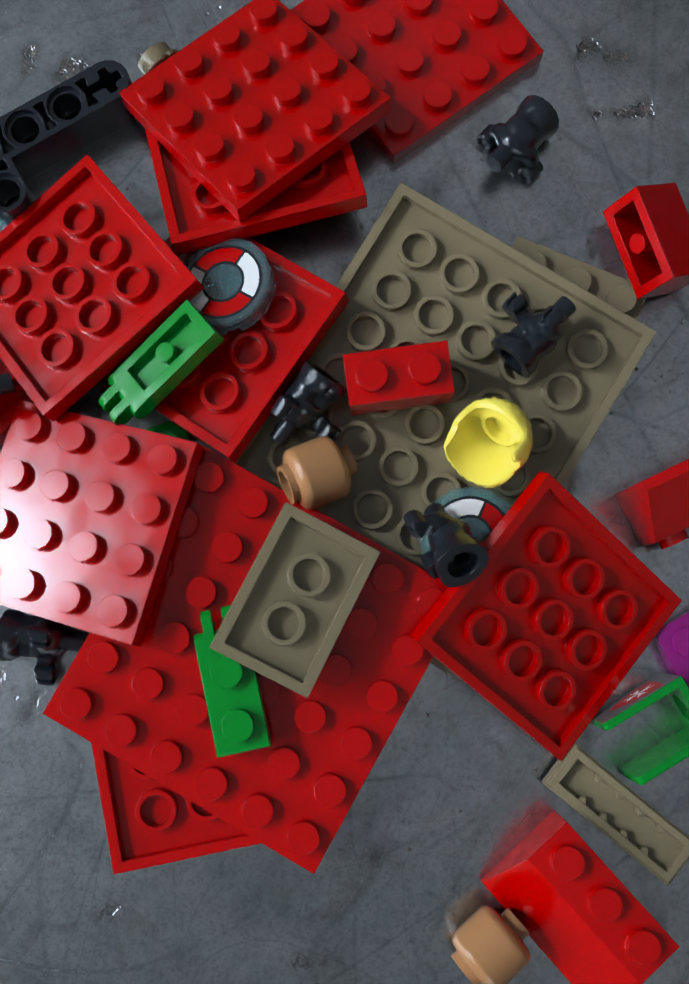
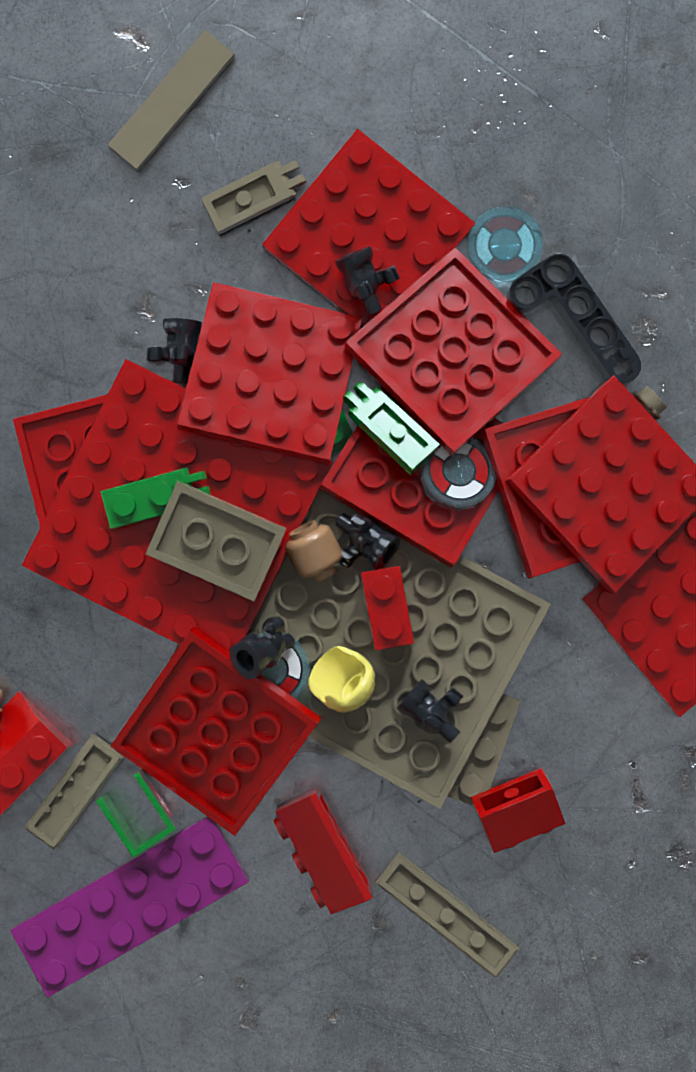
camera: 85 degrees right, 5 degrees up
black piece [477,95,559,183] -> none

